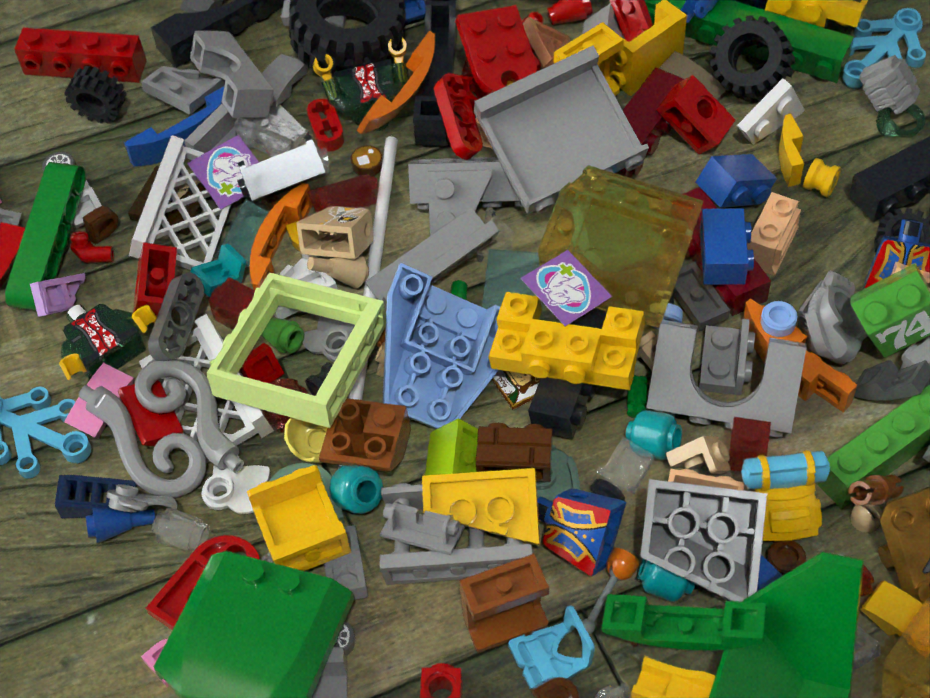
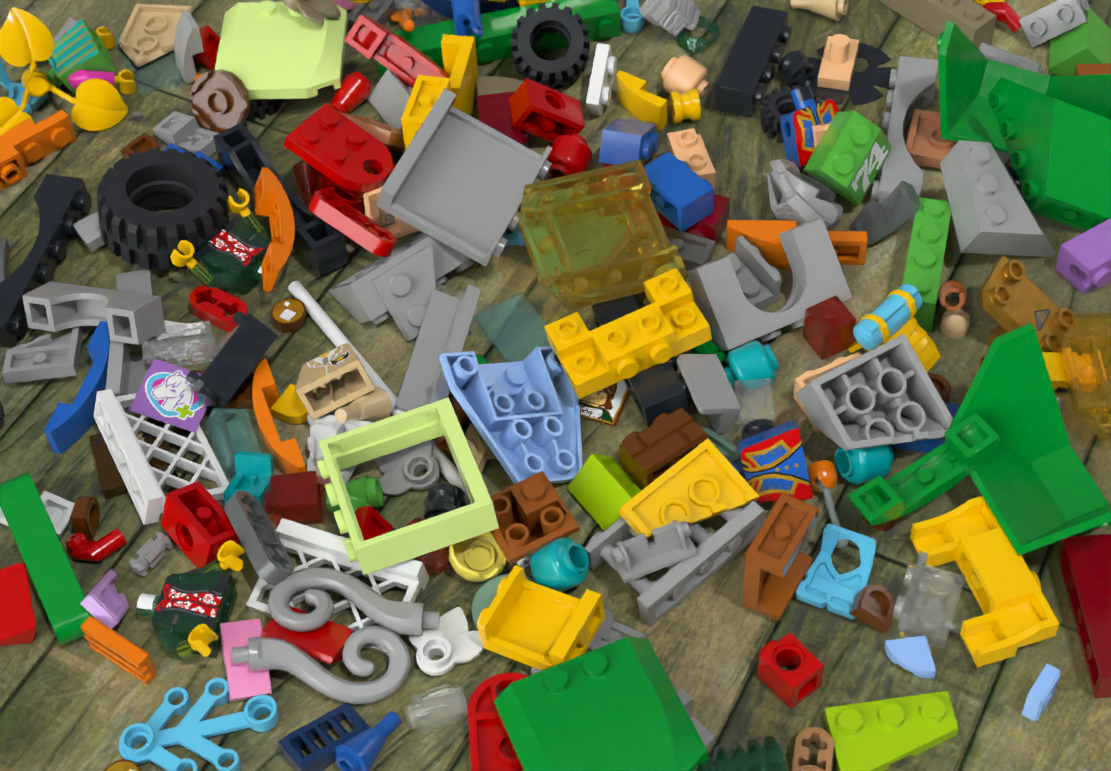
camera: 40 degrees left, 5 degrees down
light grey plate [107,484,178,512] -> none
clear red hinge [307,174,378,212] -> none
sticker [520,250,612,326] -> none
tan bracket [666,436,731,473] -> none
light blue tile [760,301,798,337] -> none
none -> orange tile [80,617,157,685]
none -> light grey piece [128,531,173,577]
none -> red head [547,134,593,184]
none -> light nougat head [661,55,710,99]
none -> light grey panel [676,354,742,433]

